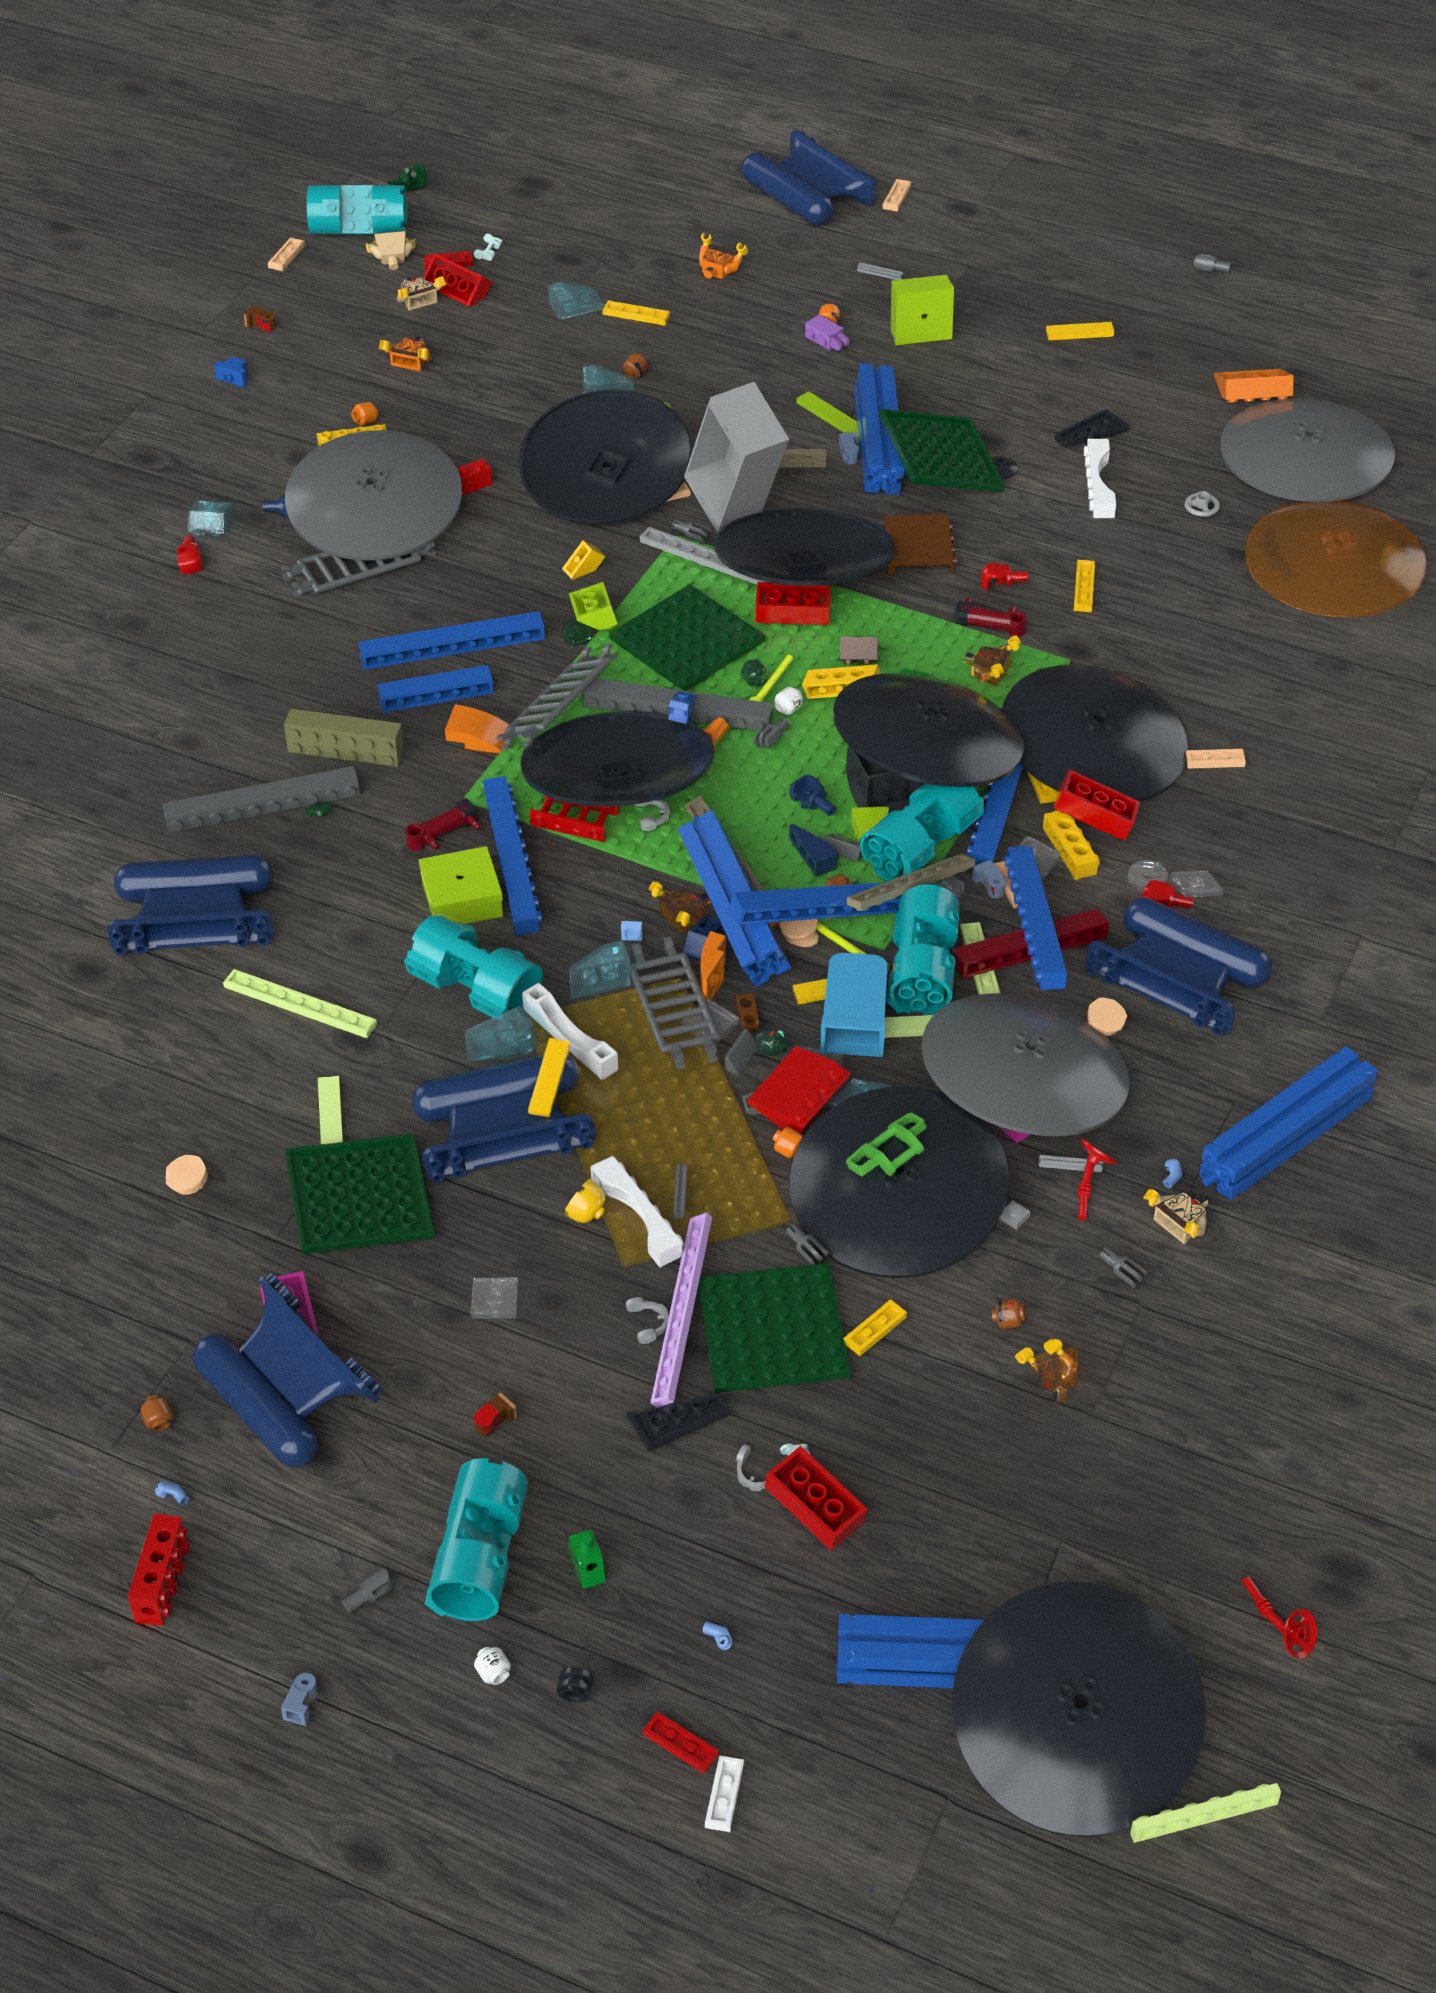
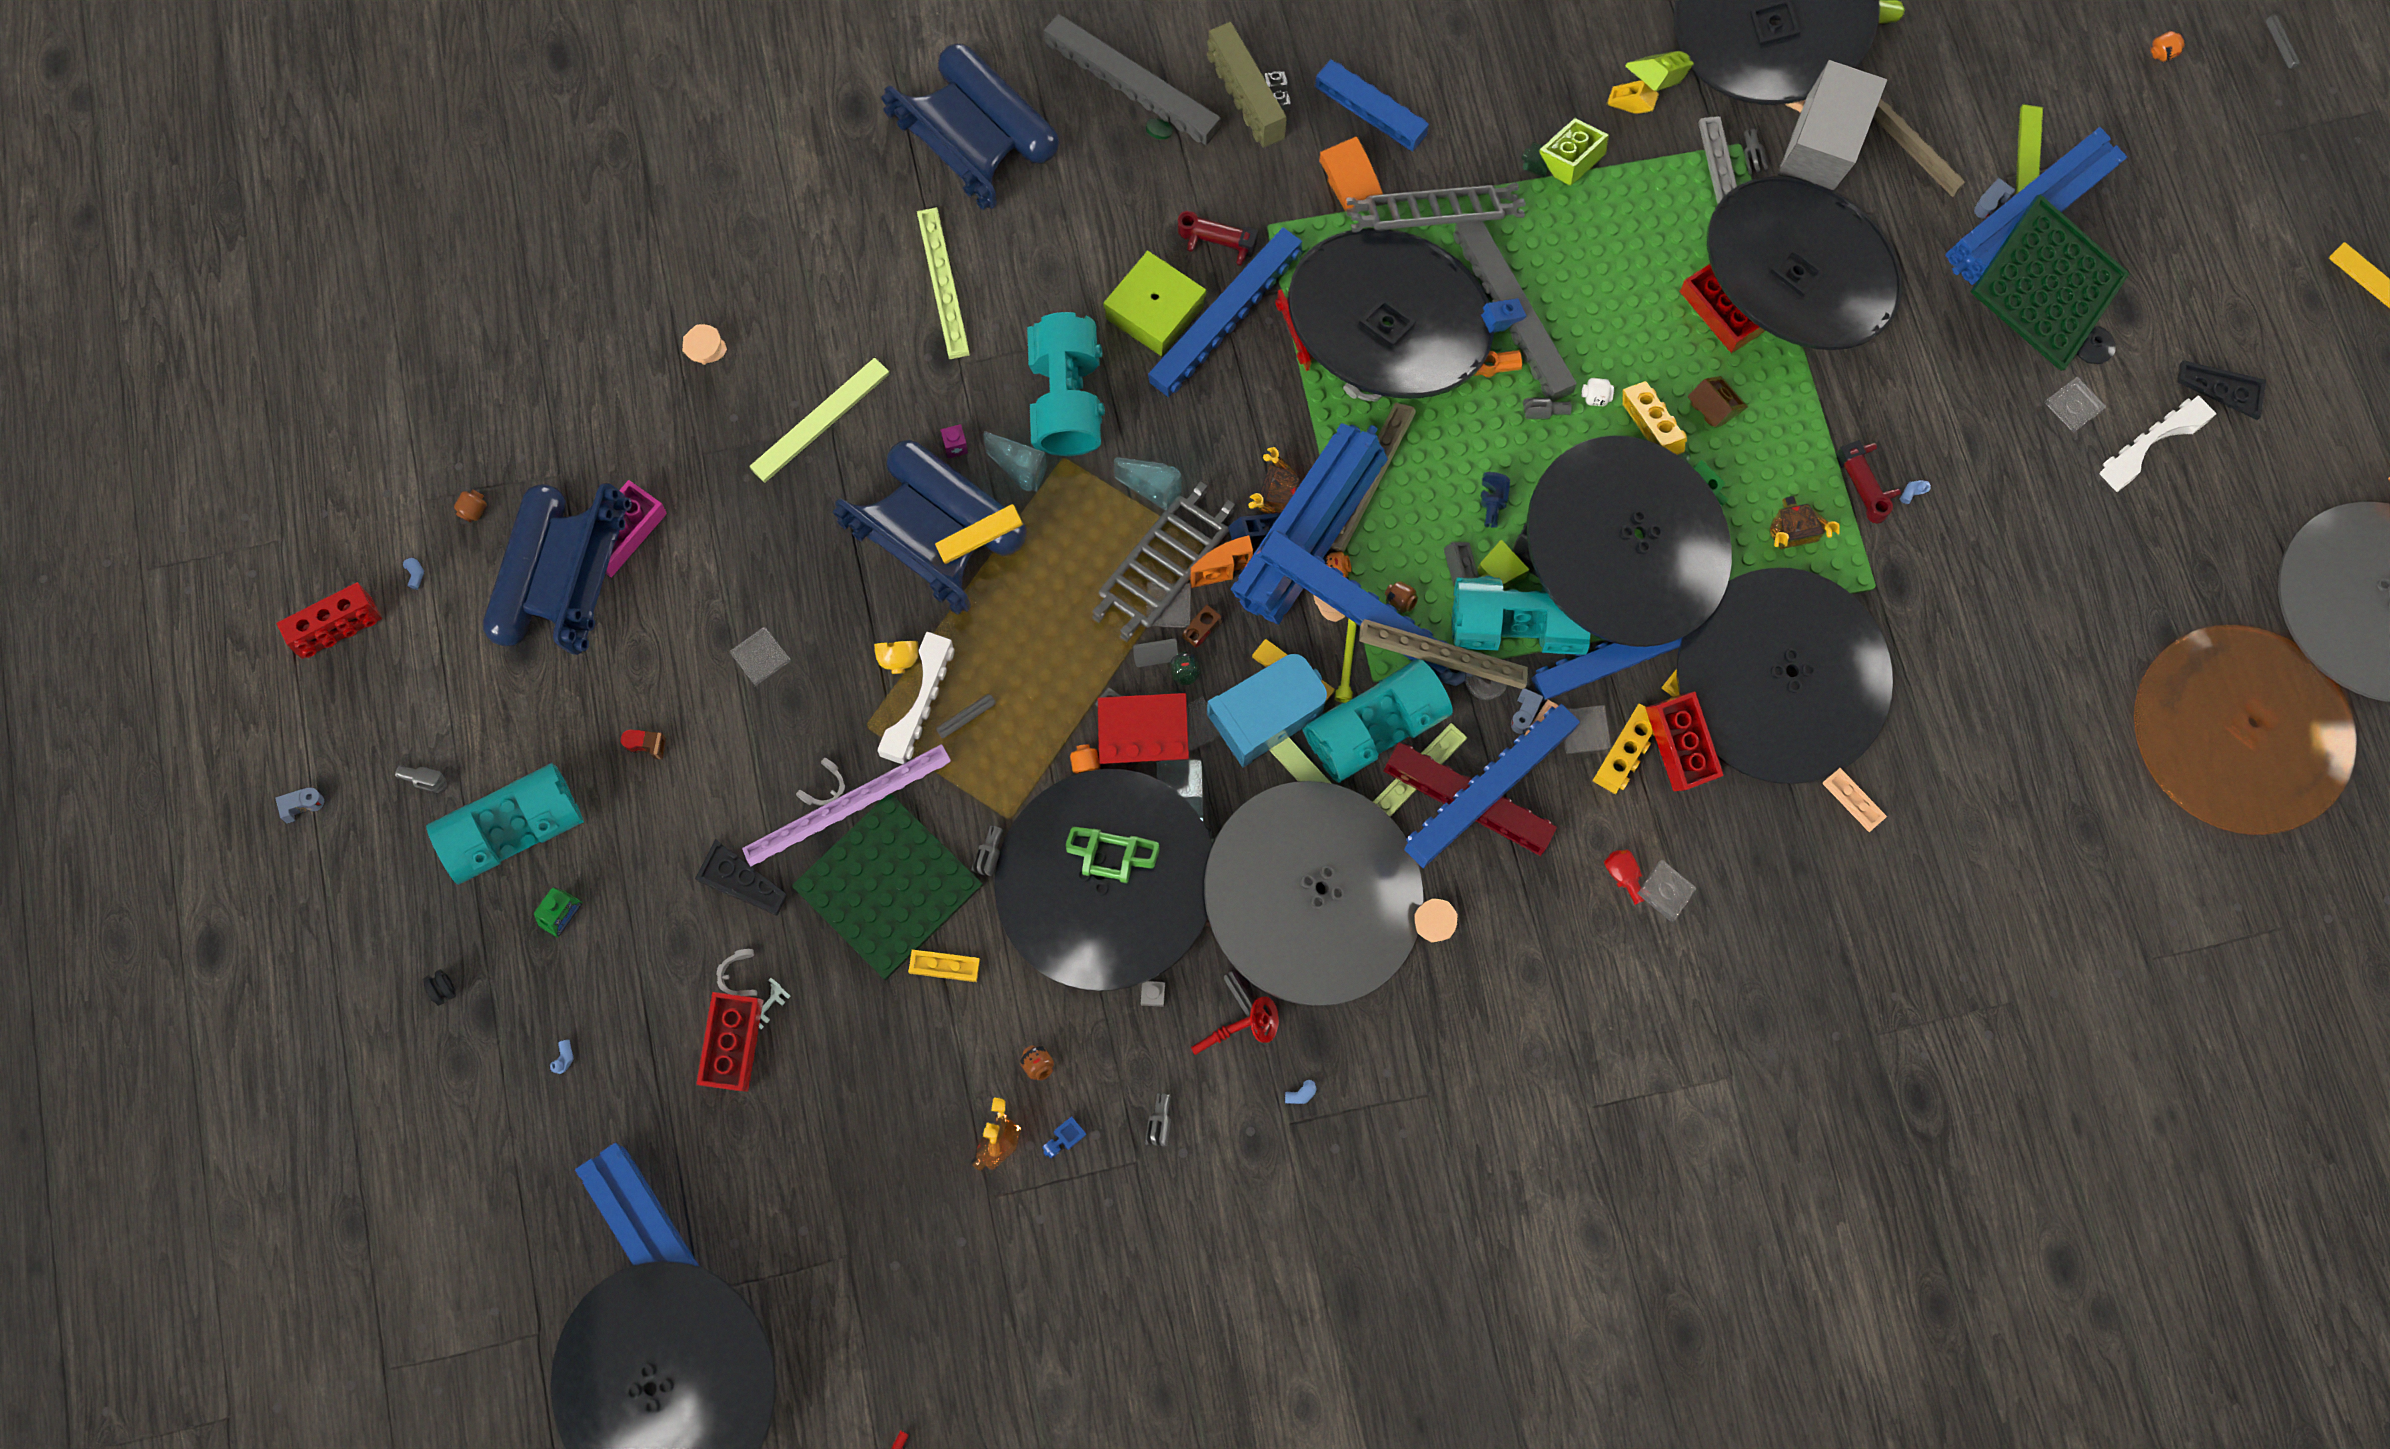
camera: 50 degrees right, 25 degrees up
dark green plate [285,1134,434,1254] -> none
blue brick [358,611,545,670] -> none
white head [474,1647,511,1685] -> none
white arch [522,983,618,1080] -> none
dark green plate [609,584,766,691] -> none
light blue tile [621,921,642,941] -> none
red plate [643,1711,719,1774] -> none
white tile [705,1755,744,1832] -> none
clear green head [740,659,768,687] -> none
neon yellow piece [749,655,793,702] -> none
dark blue slope [789,824,839,877] -> none
medium lavender hinge [805,315,850,351] -> none
reddish brown panel [883,514,957,575] -> none
lime container [891,275,954,345] -> none
red piece [980,563,1028,591] -> none
yellow tile [1074,560,1095,612] -> none
dark blue piece [1085,897,1272,1036] -> none
clear tile [1127,860,1168,892] -> none
torso [1143,1189,1208,1244] -> none
light grey piece [1184,491,1220,517] -> none
blue brick [1199,1046,1378,1200] -> none
none -> magenta brick [940,424,968,459]
none -> blue plate [1042,1116,1086,1159]
none -> lime slope [1626,51,1694,91]
none -> medium blue arm [1900,480,1931,504]
none -> clear tile [2045,376,2107,433]

